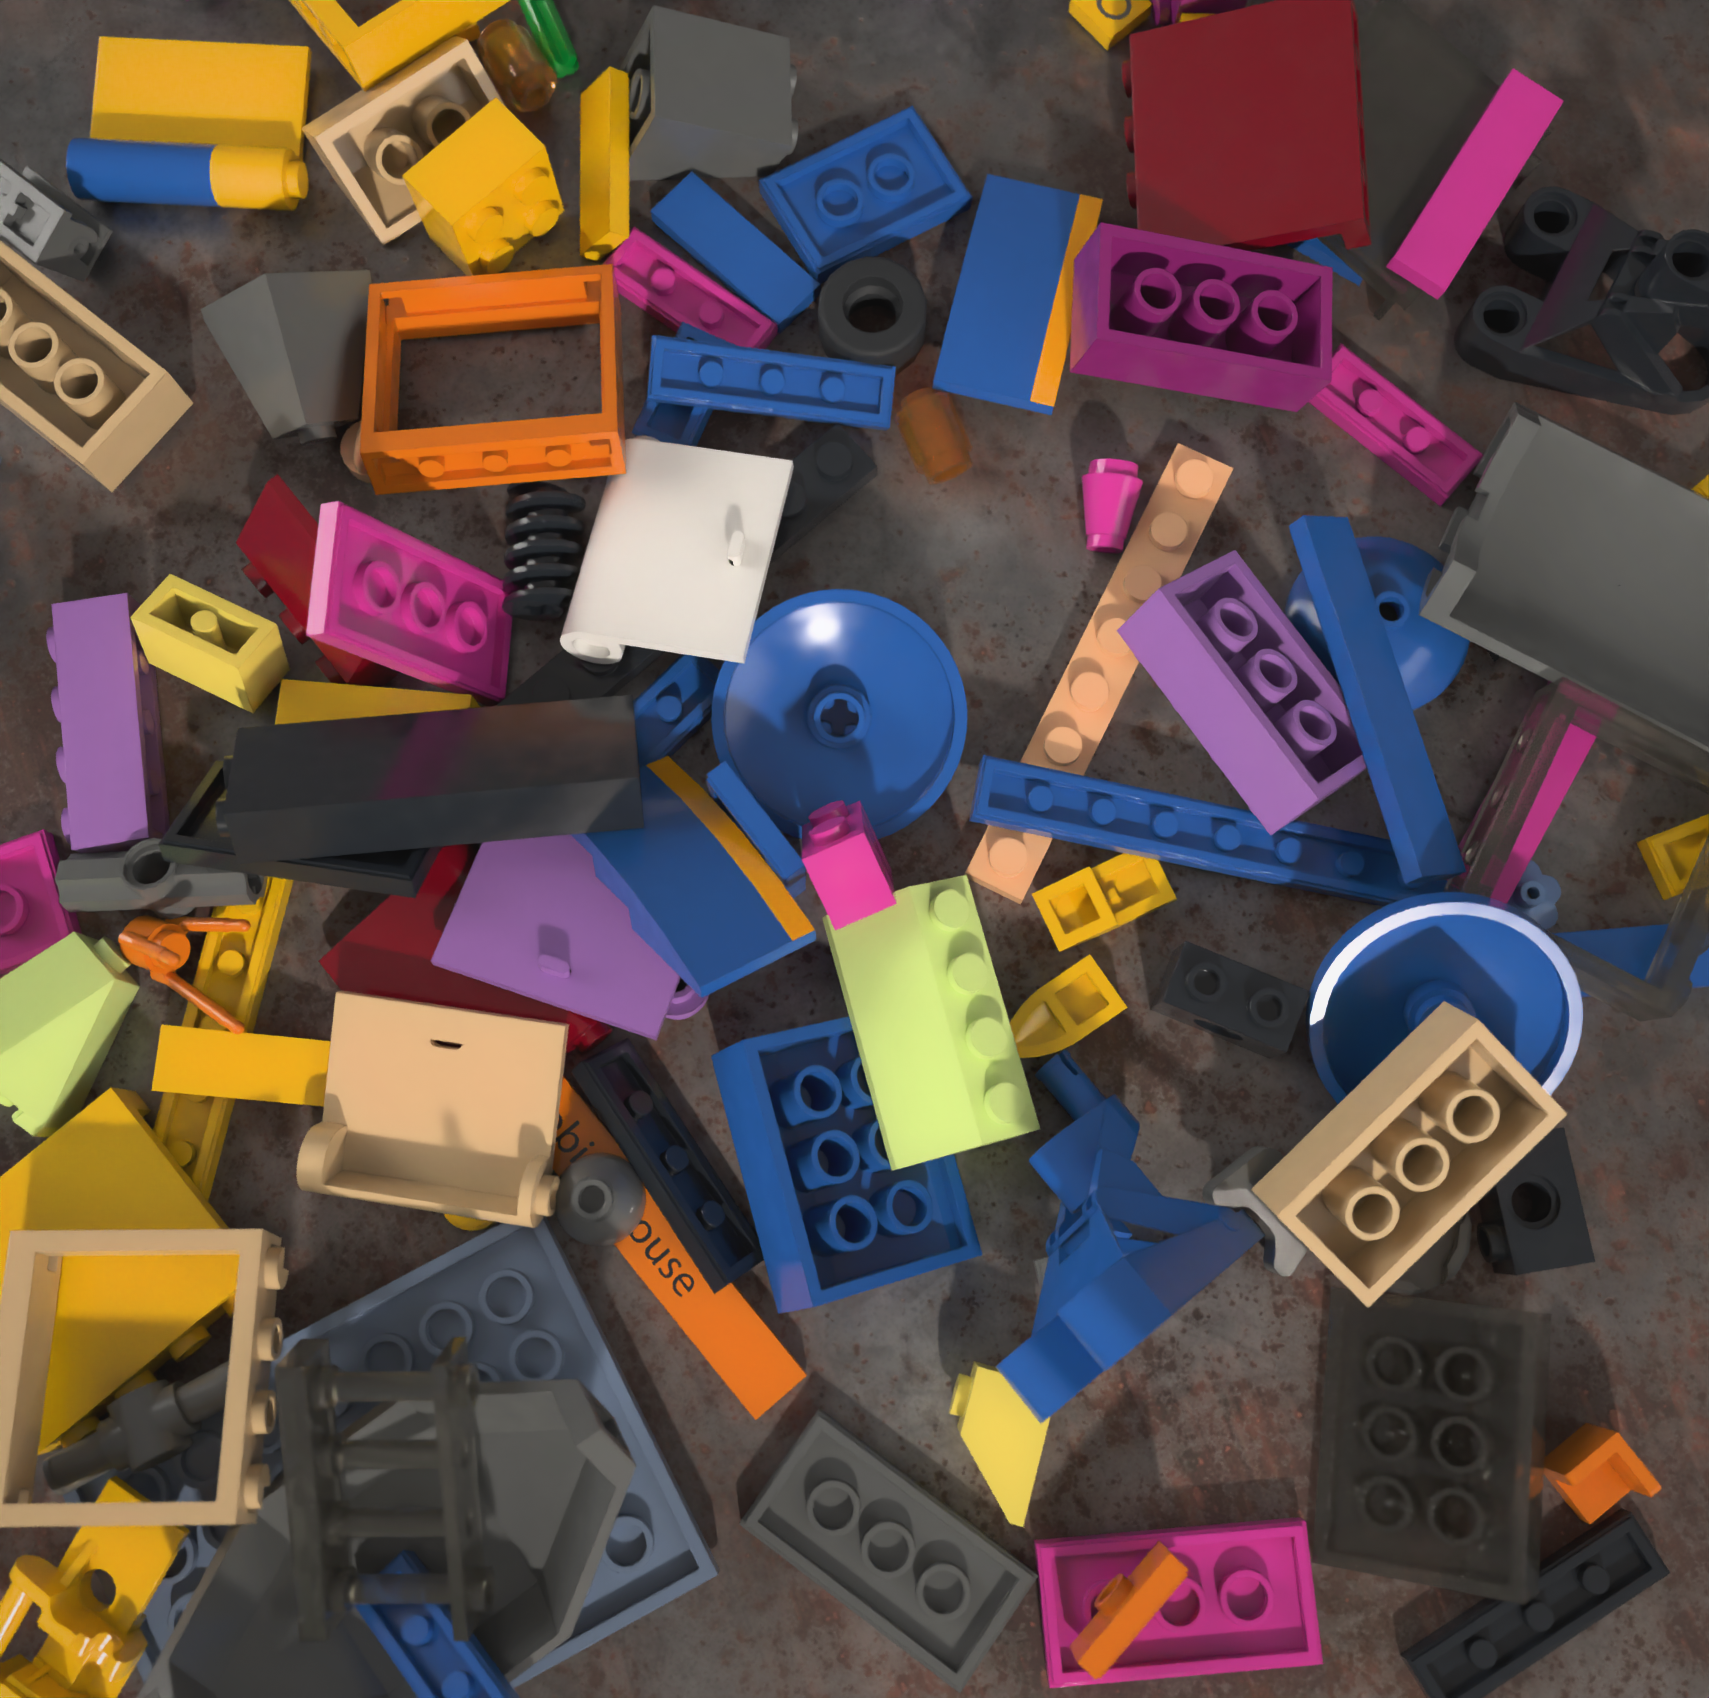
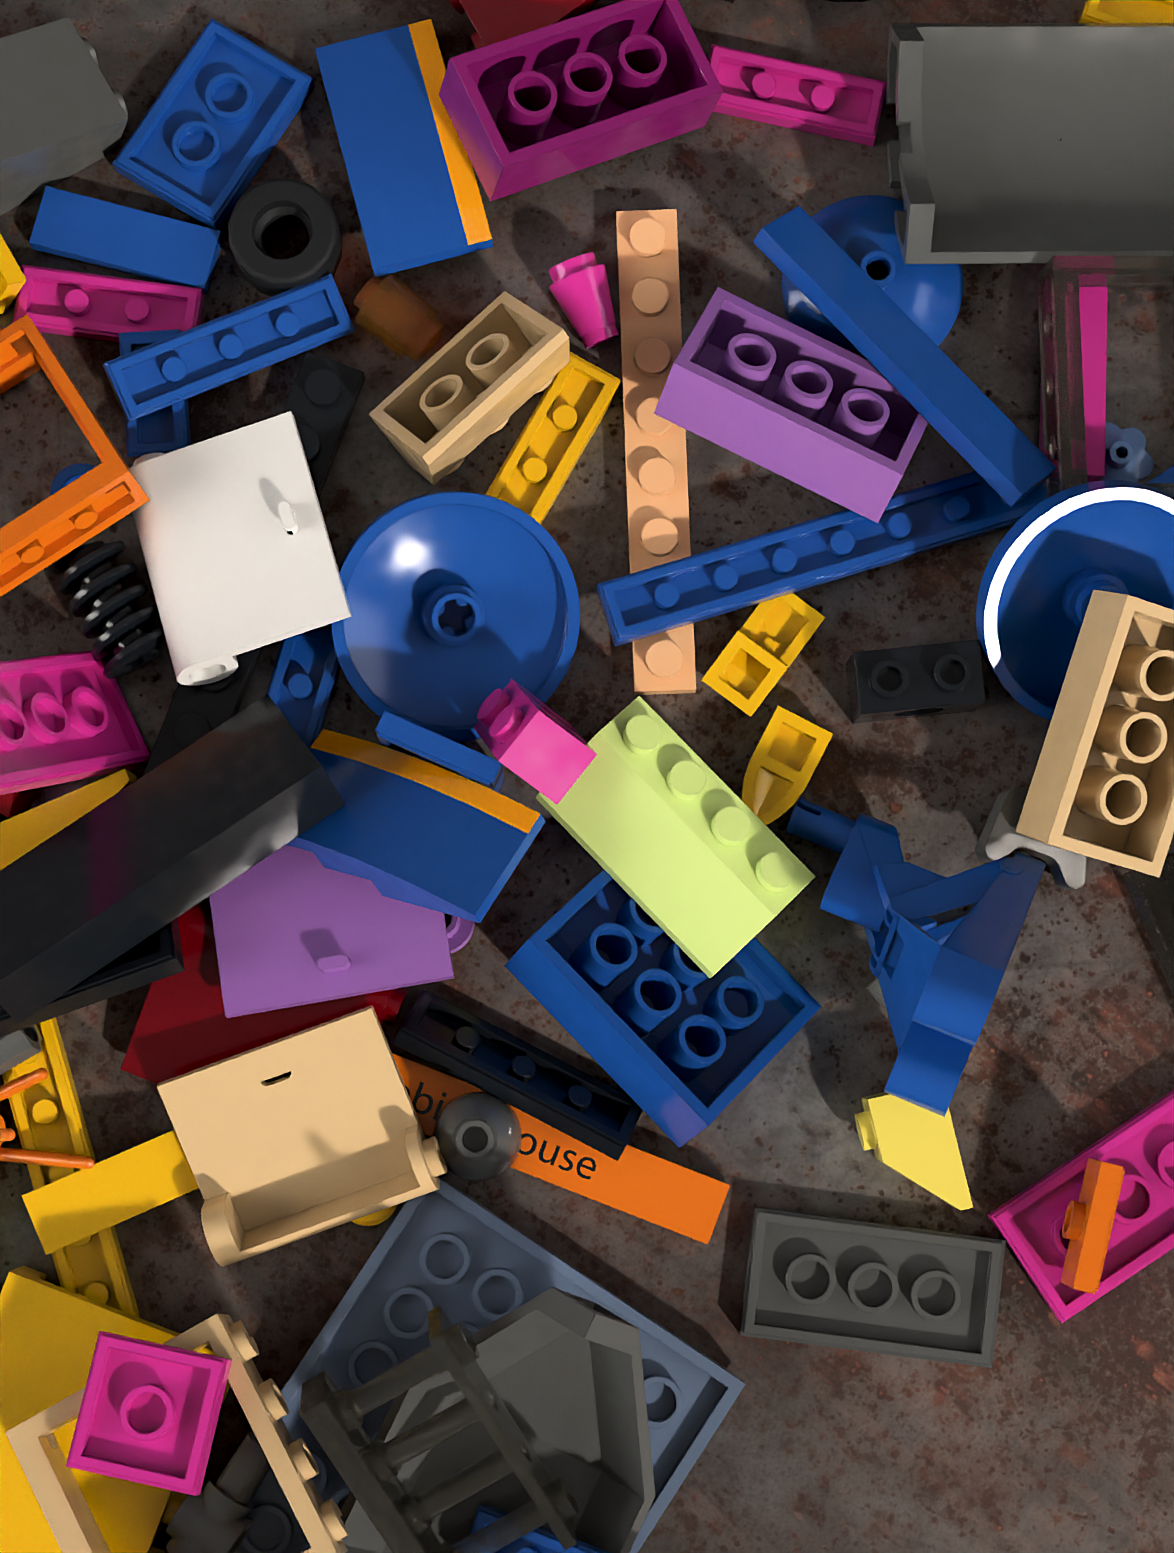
camera: 30 degrees left, 5 degrees up
none -> dark pink tile [66,1331,232,1496]
none -> tan slope [369,291,570,485]
none -> yellow tile [486,352,622,525]

